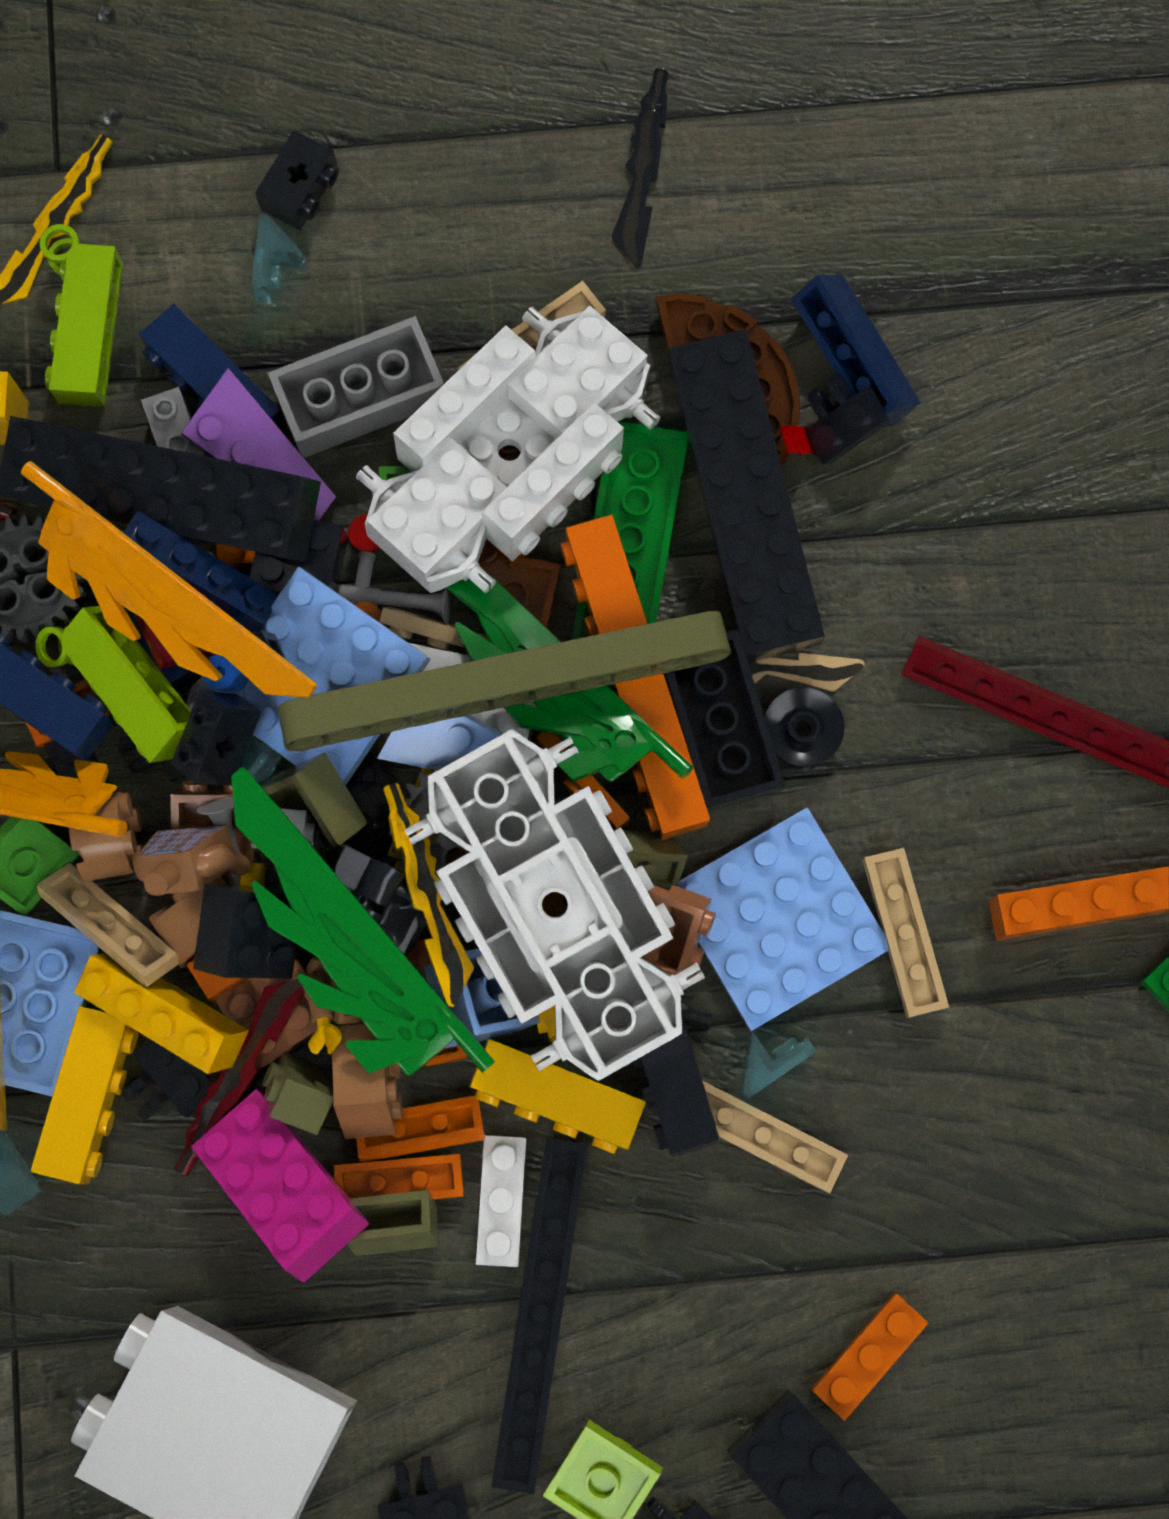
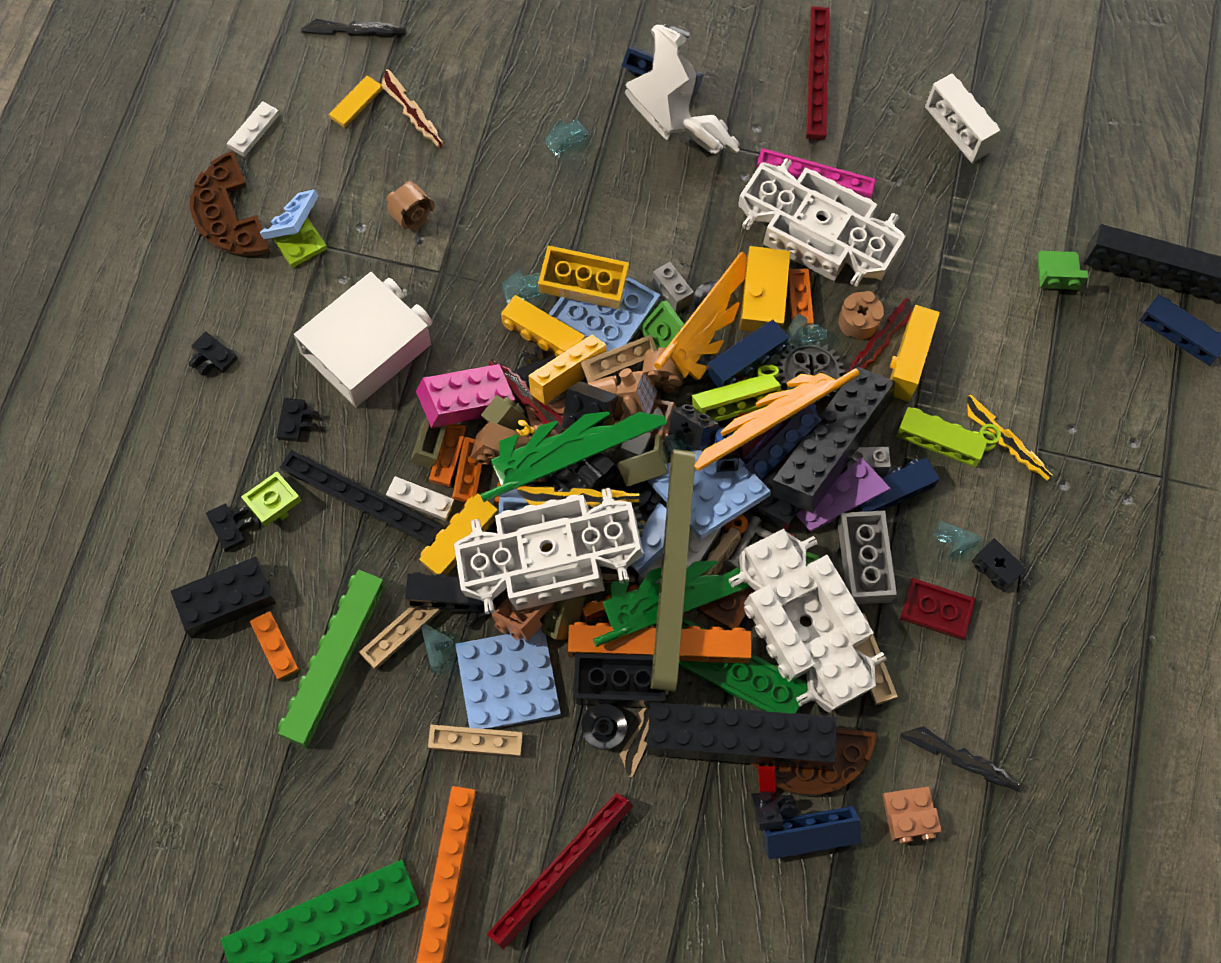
camera: 105 degrees right, 10 degrees down
none -> bright green brick [278,570,385,749]
none -> nougat plate [882,787,941,844]
none -> dark red tile [899,577,976,641]

